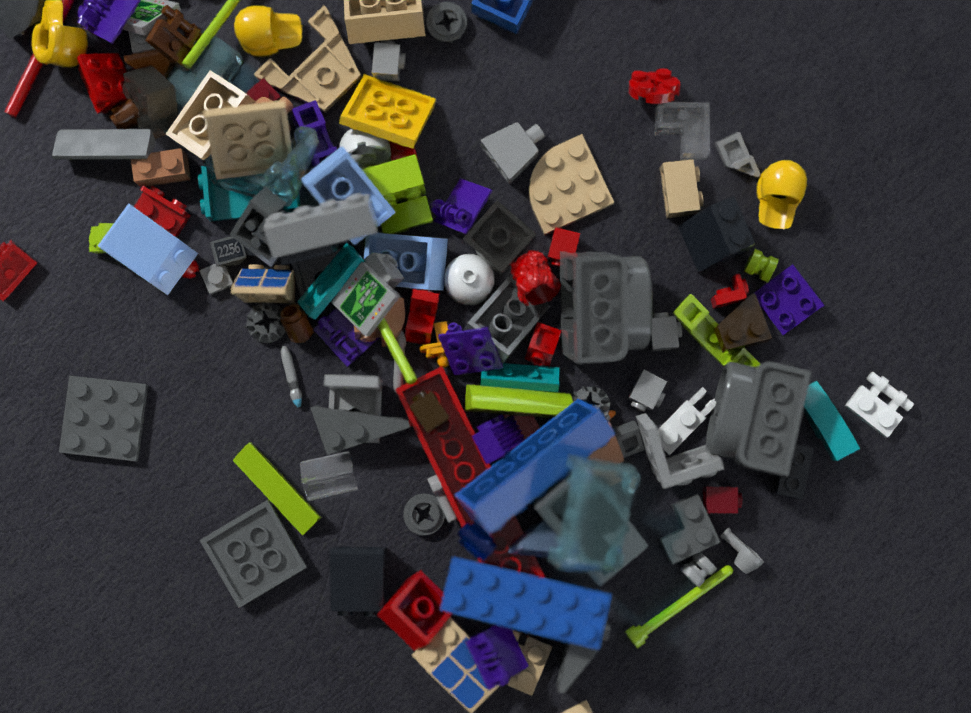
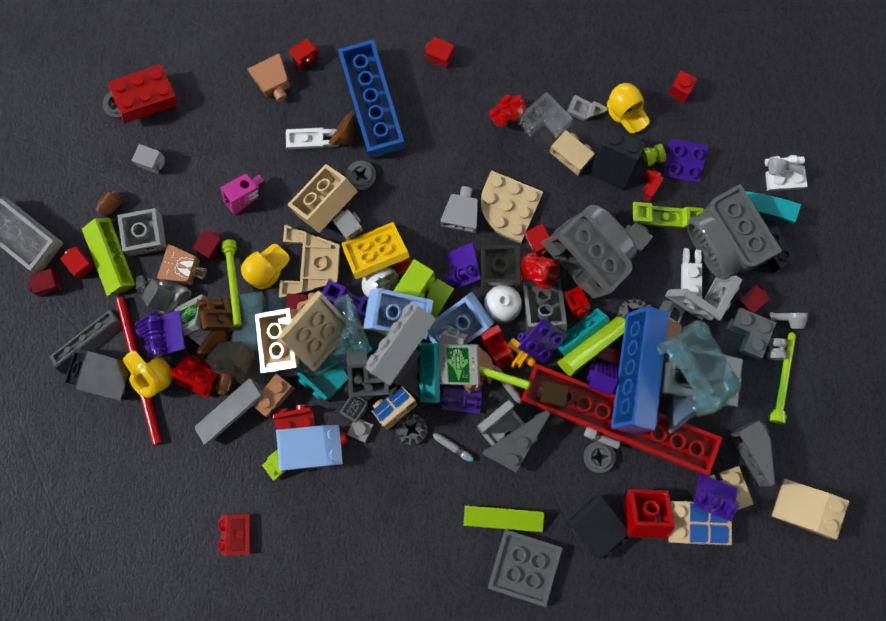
camera: 35 degrees left, 5 degrees down
dark grey plate [59,376,148,461] -> none
reddish brown brick [280,304,314,343] -> none
clear panel [300,451,358,501] -> none
blue brick [440,557,613,649] -> none
clear blue brick [457,522,497,561] -> none
light grey brick [627,370,667,412] -> none
dark brown wing [714,293,772,353] -> none
none -> red brick [668,71,697,102]
none -> light grey bar [768,157,805,176]

